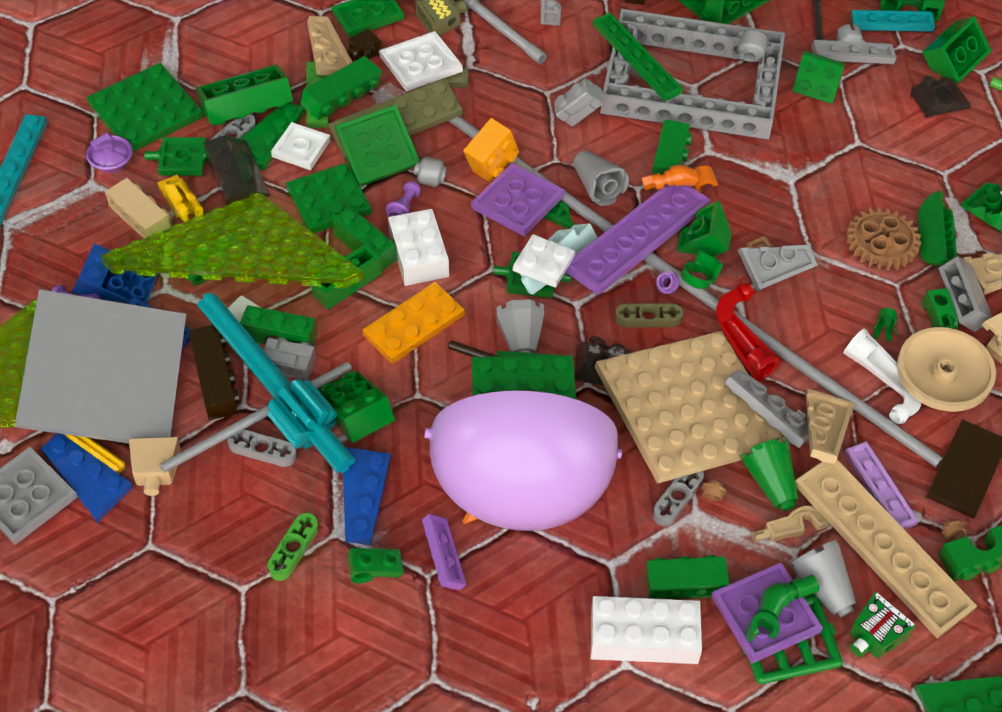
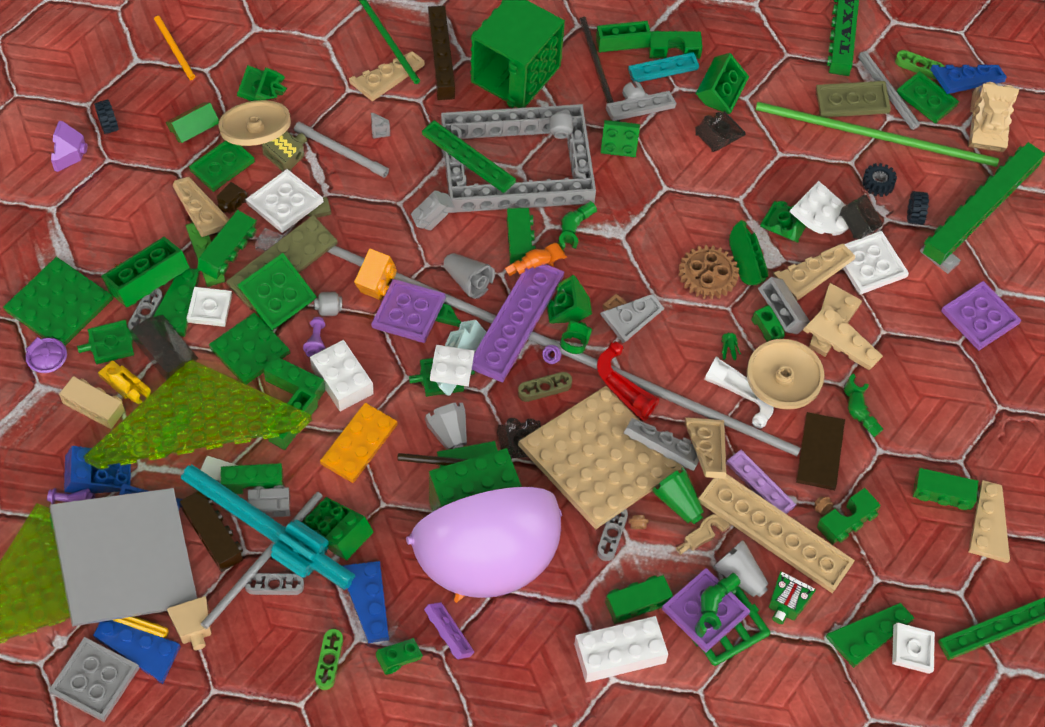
camera: 20 degrees left, 5 degrees up
none -> green piece [557,201,597,251]

